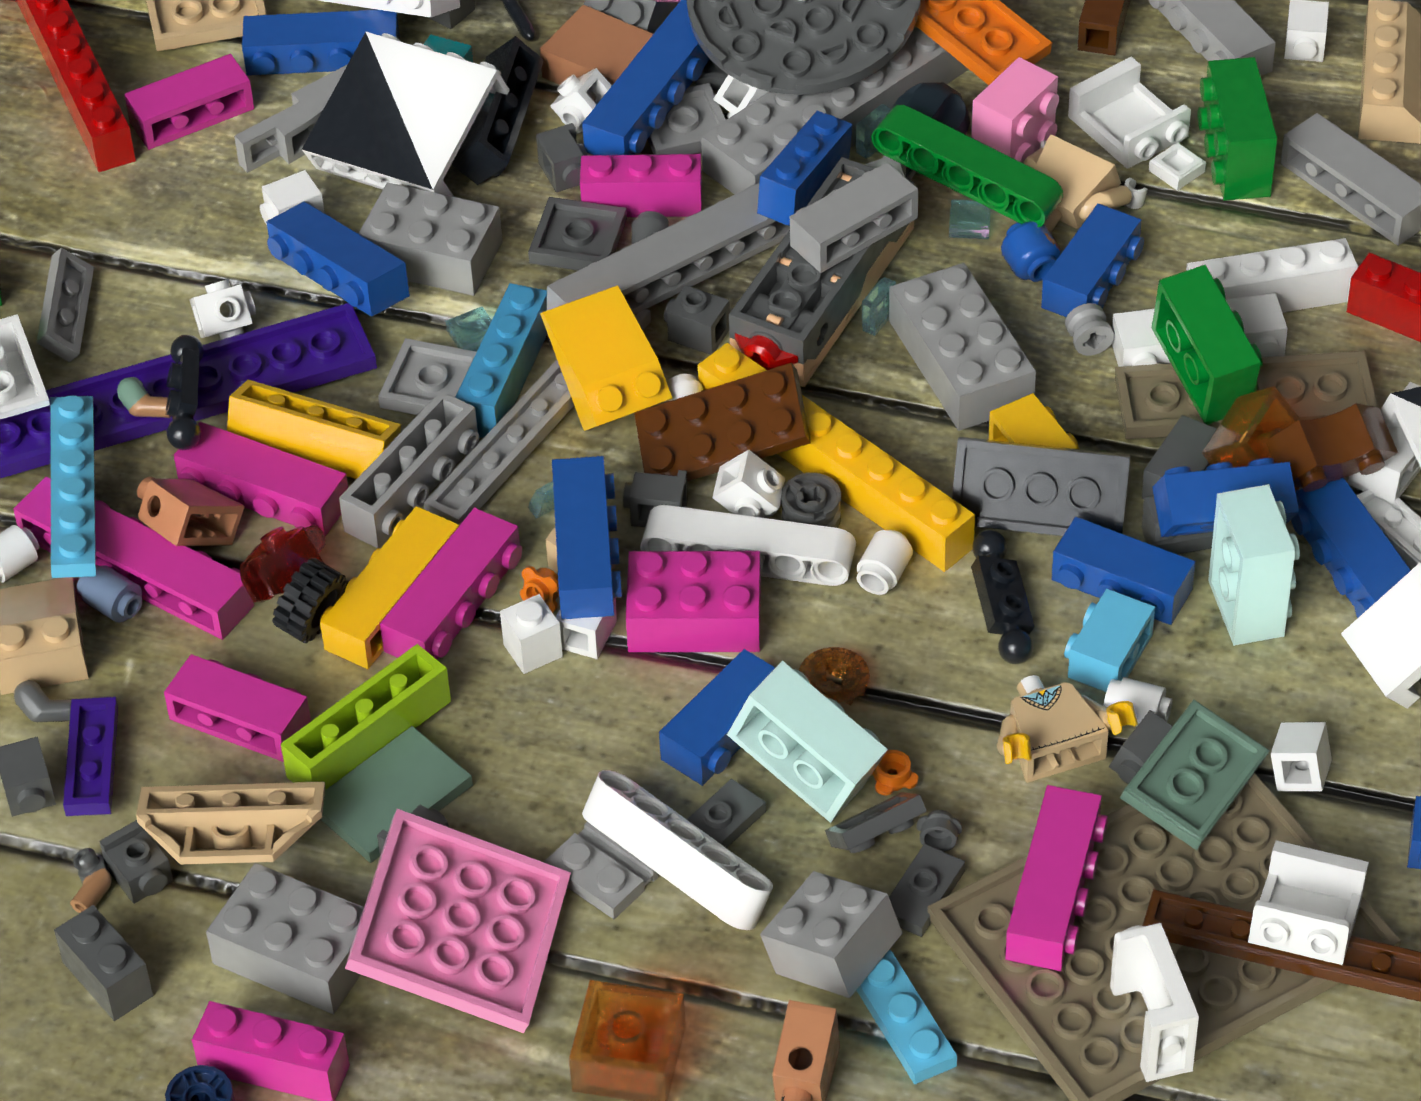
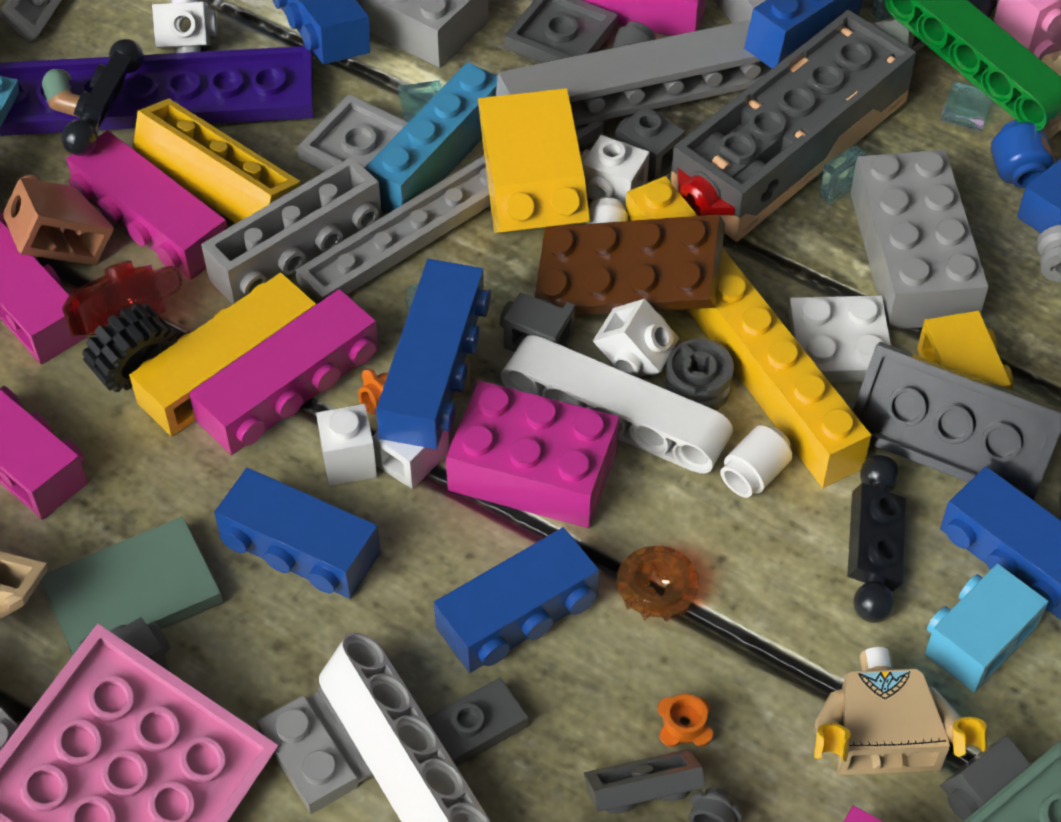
camera: 15 degrees right, 5 degrees up
lime brick [281,644,451,790] -> none
light aqua brick [727,660,888,823] -> none
light grey brick [789,162,918,273] -> none
white brick [1103,677,1172,727] -> none
none -> blue brick [214,467,381,599]
none -> white brick [581,135,649,211]
none -> white plate [788,296,891,382]

